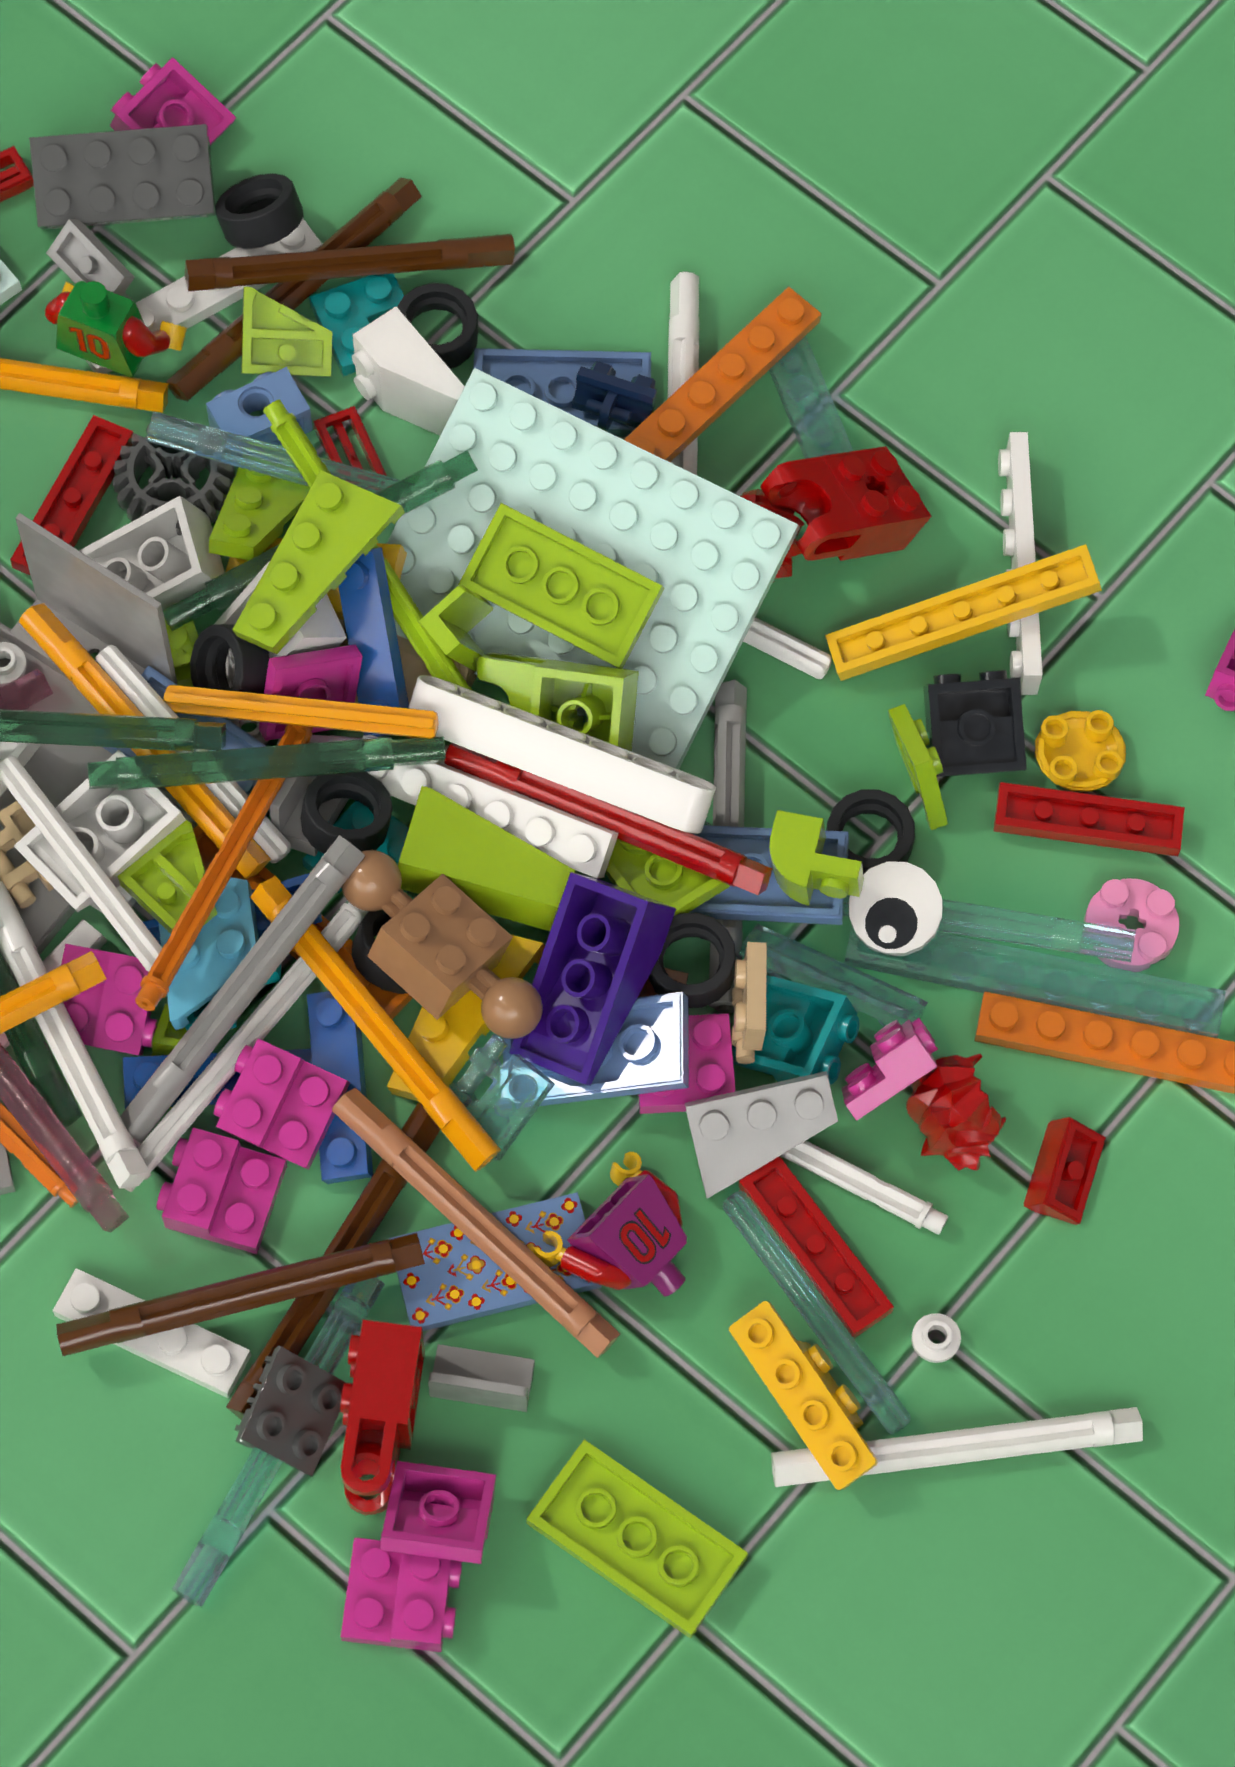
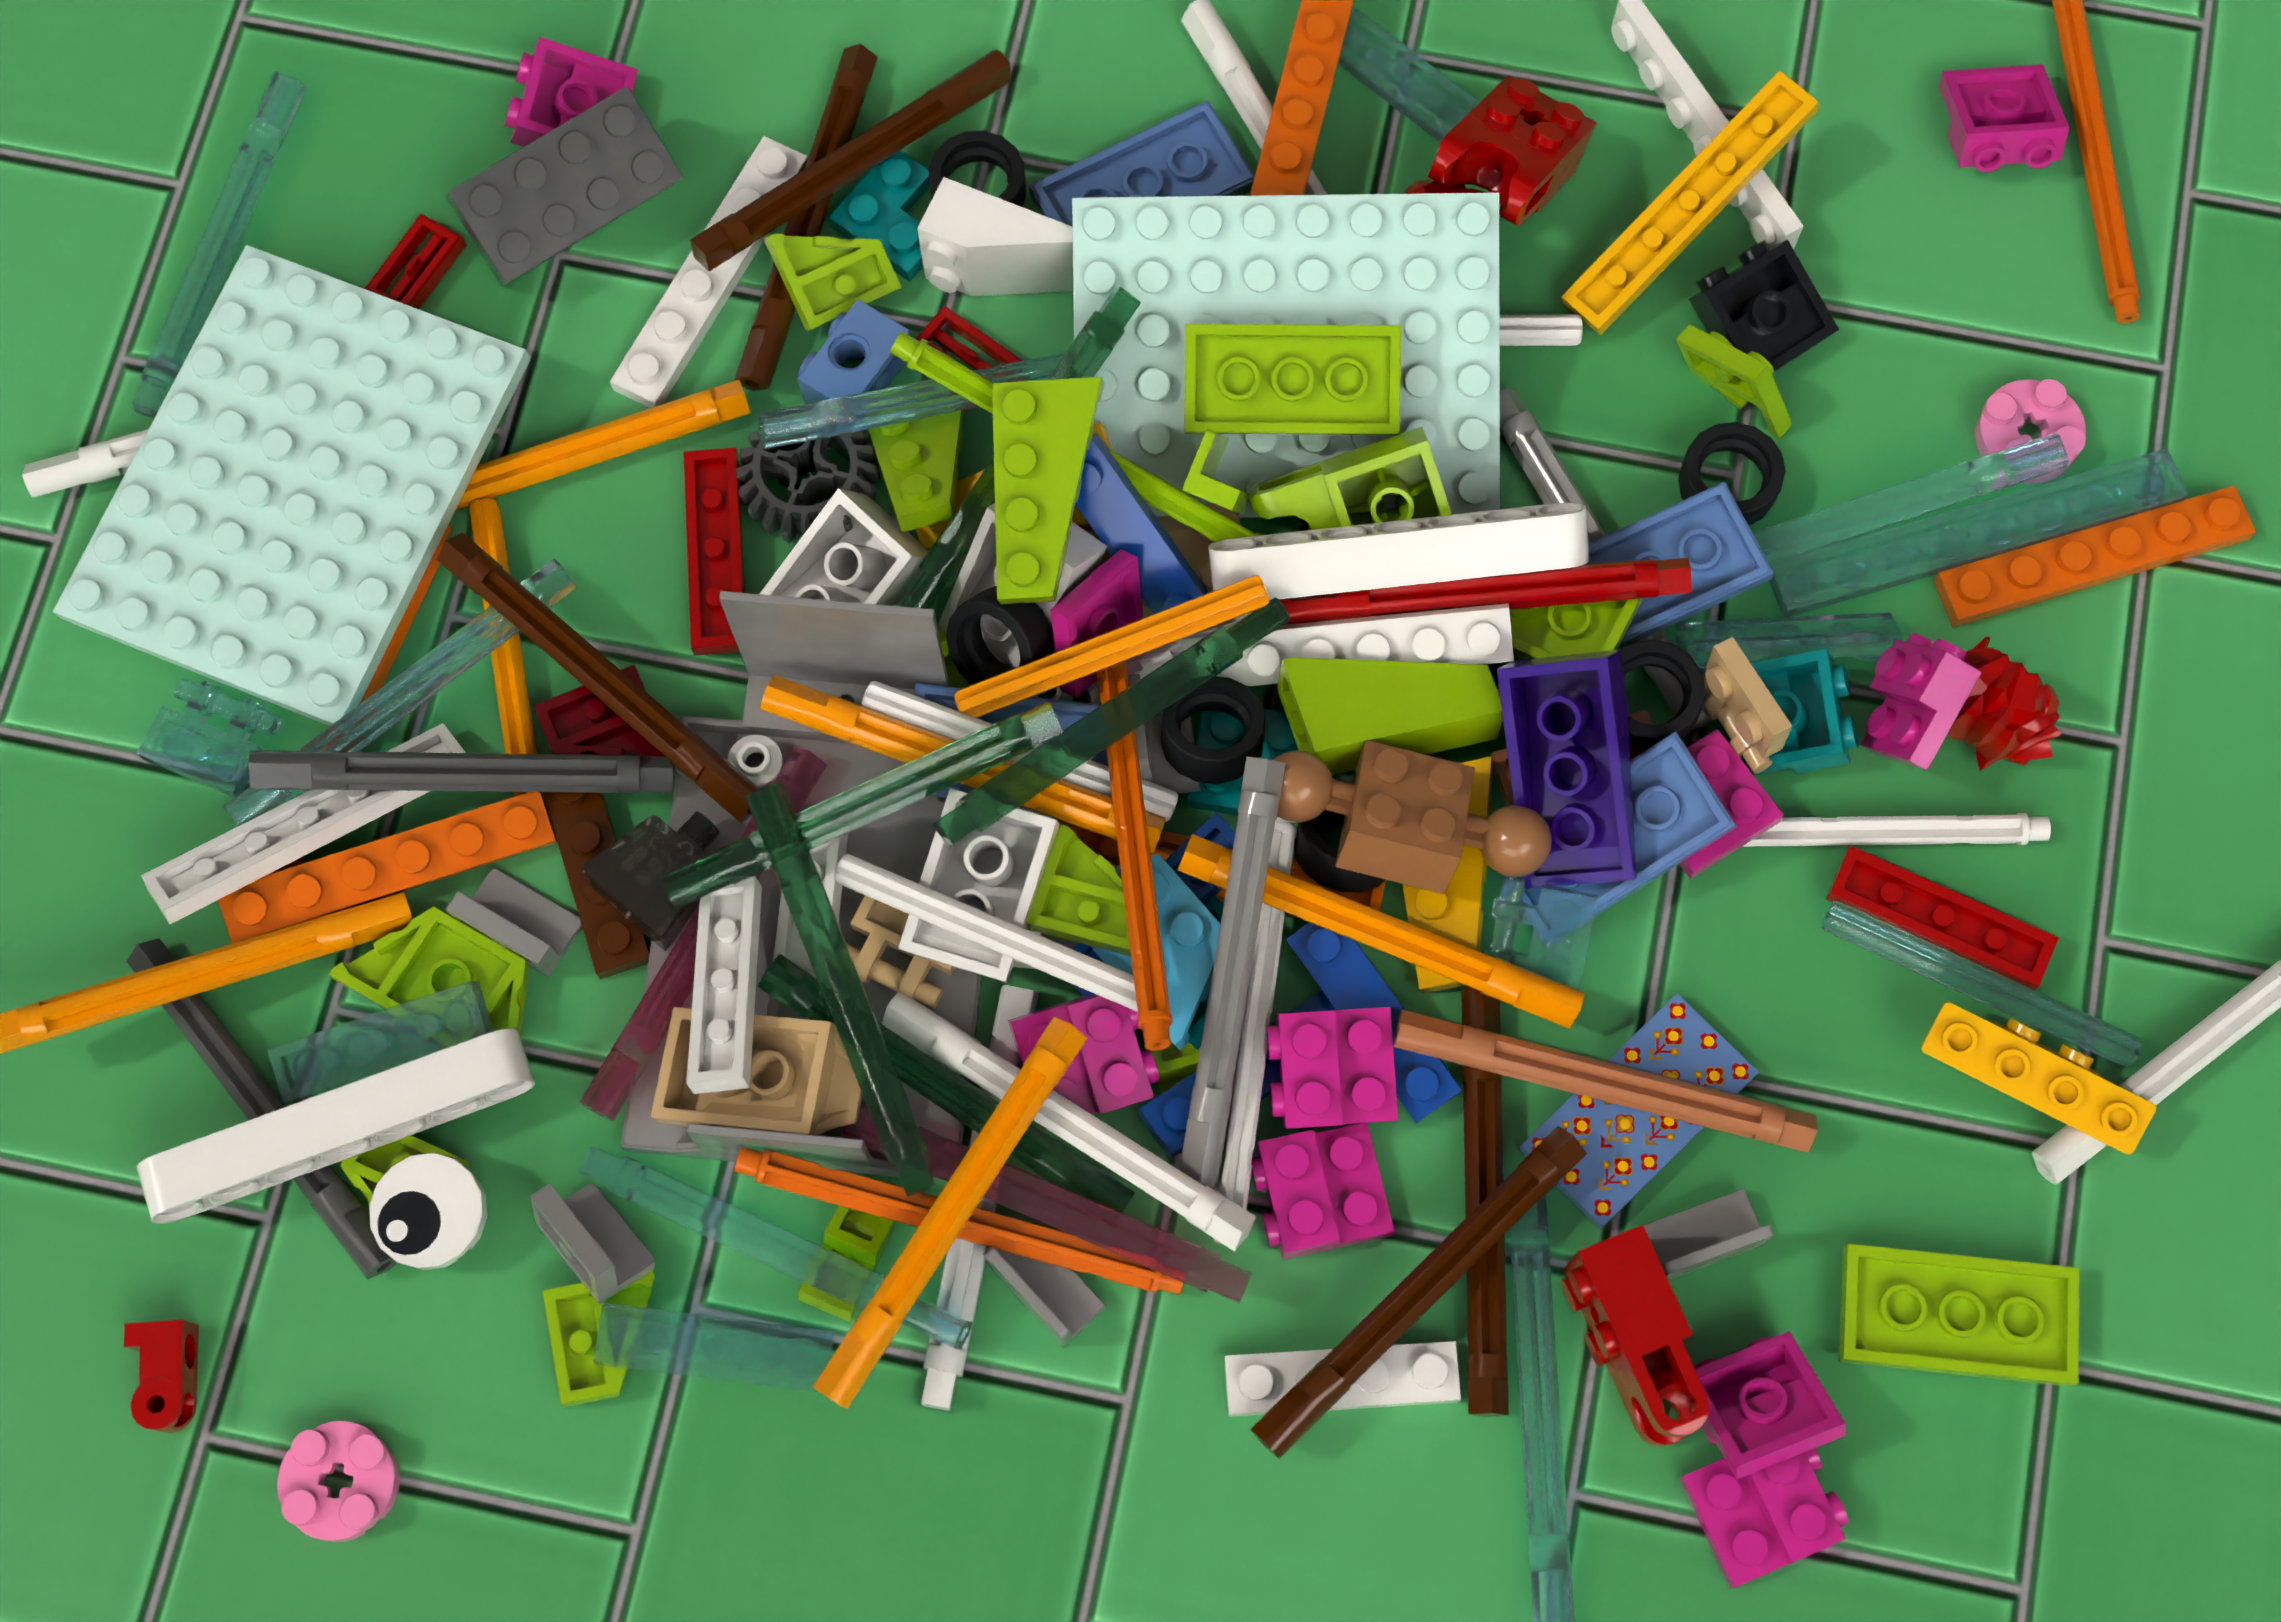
camera: 25 degrees left, 5 degrees up
green torso [45,281,187,378] -> none
light grey panel [46,219,135,302] -> none
black tyre [215,173,304,249] -> none
dark grey hinge [234,1346,346,1476] -> none
torso [534,1152,687,1297] -> none
dark blue hips [572,361,657,431] -> none
light grey wing [685,1071,838,1199] -> none
lime brick [769,810,864,906] -> none
white tile [849,862,943,956] -> none
white plate [911,1313,961,1363] -> none
red plate [993,782,1185,857] -> none
red slope [1024,1117,1106,1225] -> none
yellow dish [1035,710,1126,792] -> none

